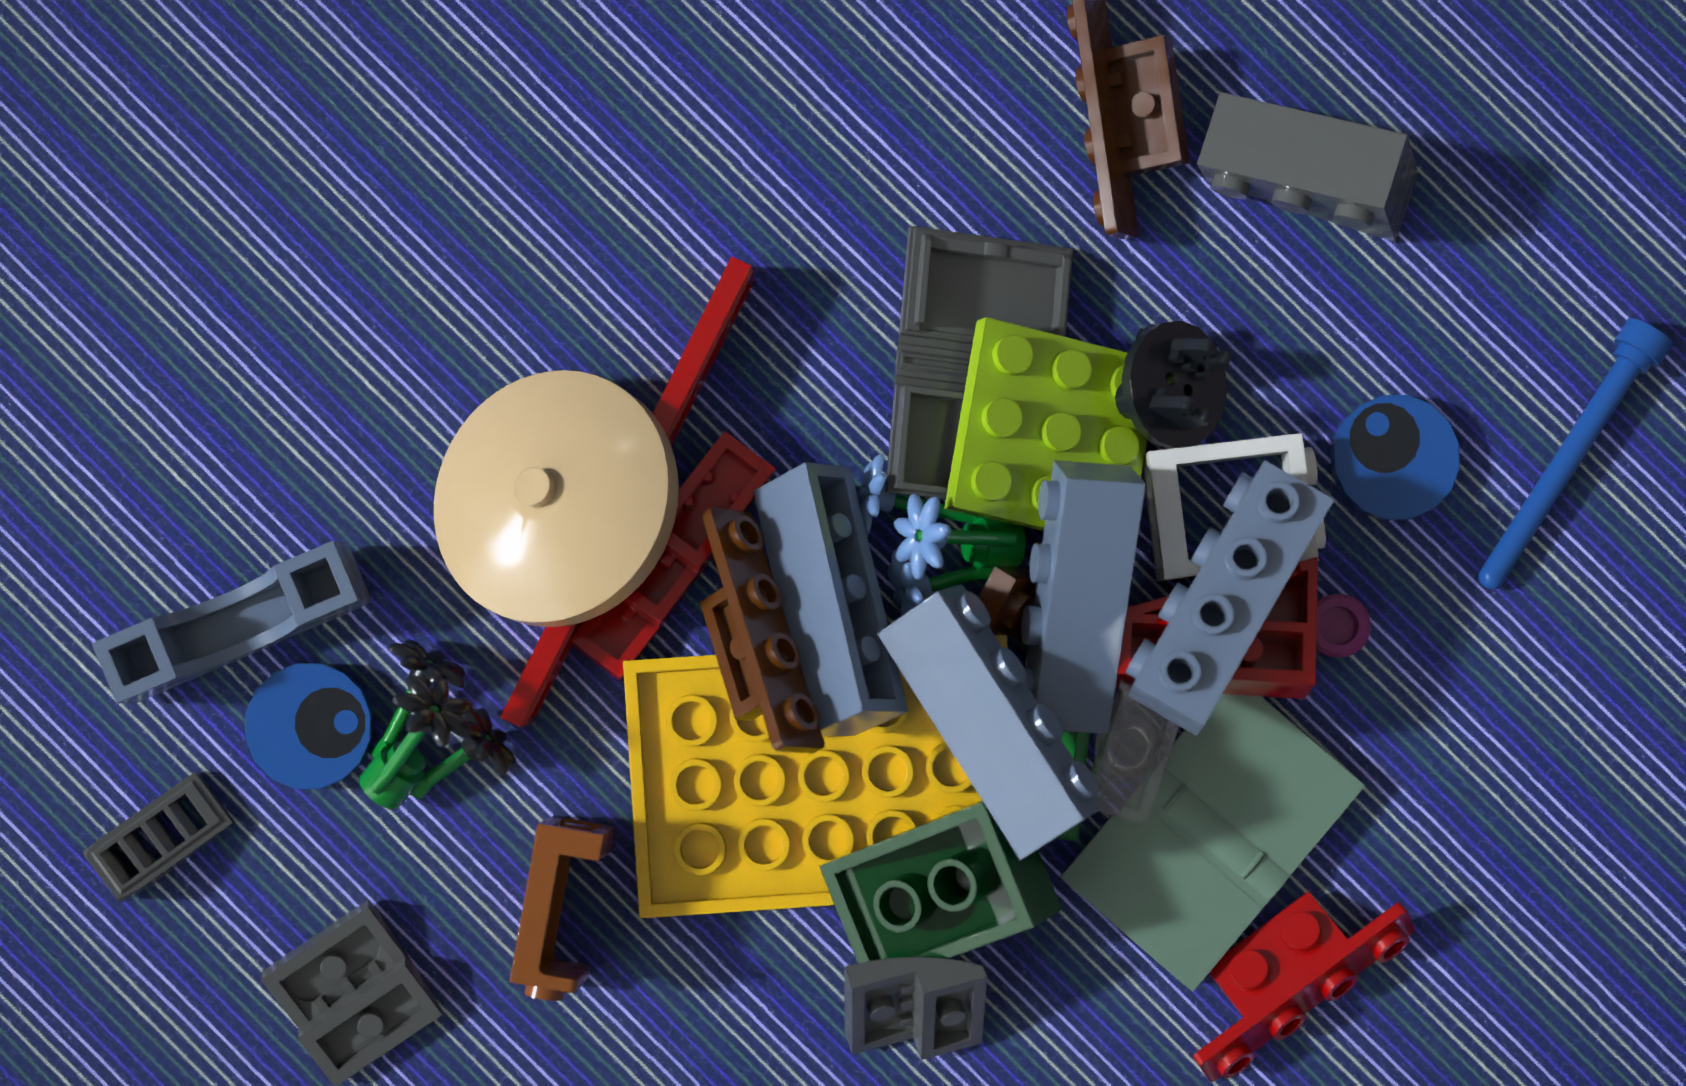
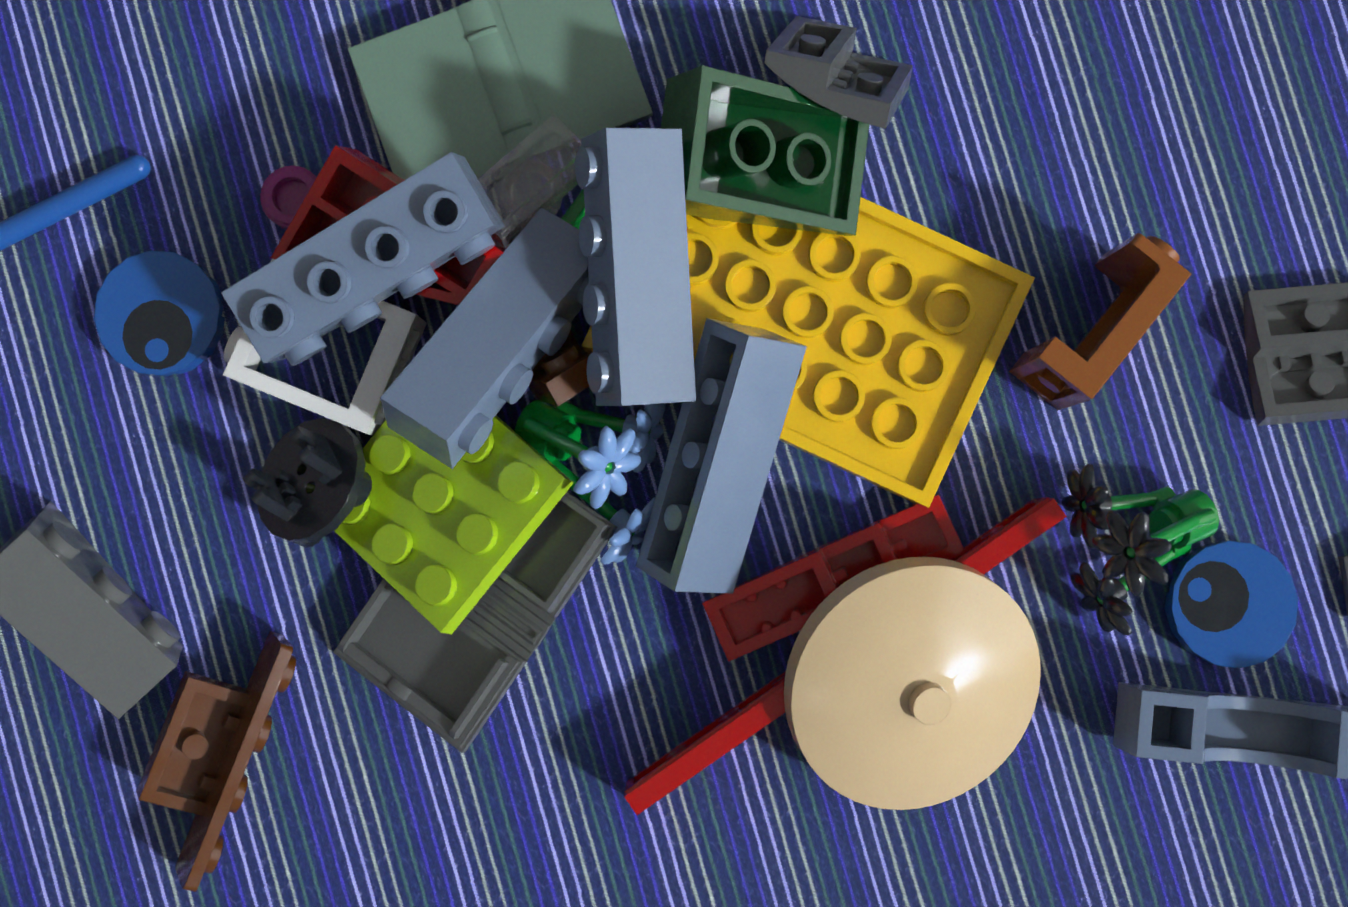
camera: 150 degrees left, 0 degrees up
reddish brown bracket [700,507,825,754] -> none

